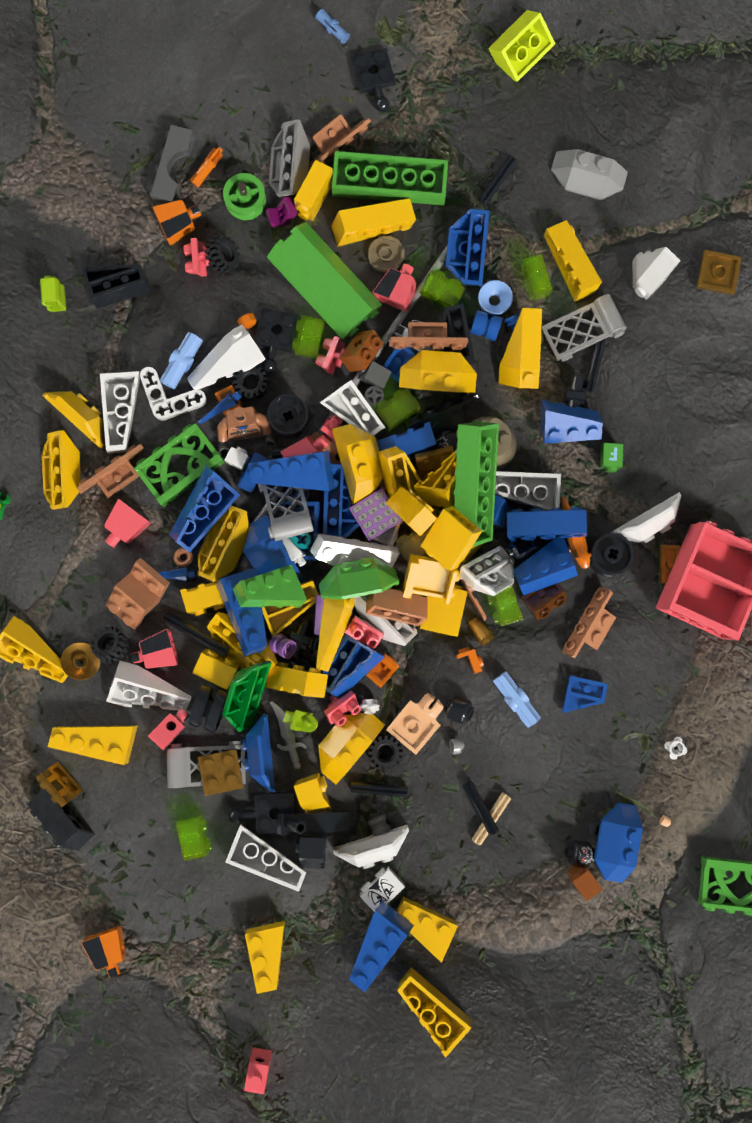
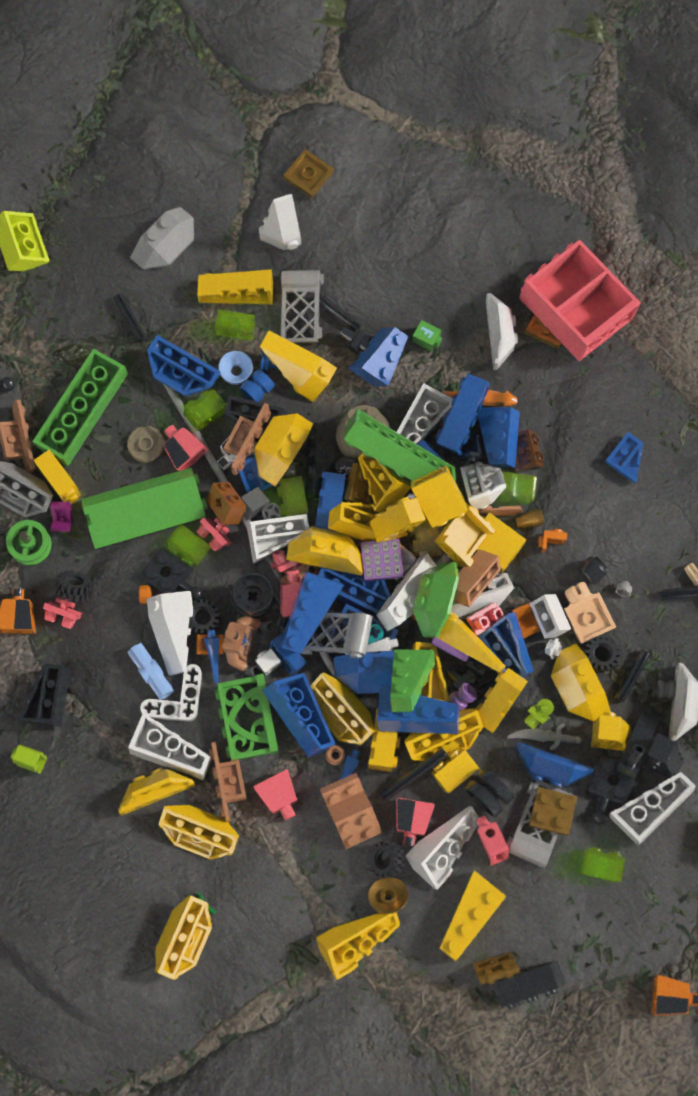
camera: 60 degrees left, 10 degrees down
green wedge [222,660,272,732] -> none
coral hips [324,690,361,727] -> none
yellow wedge [331,198,416,247] -> none
light blue piece [493,671,541,728] -> none
nougat bracket [562,586,616,658] -> none
black wheel [588,533,634,577] -> none
none -> white brick [529,594,571,638]

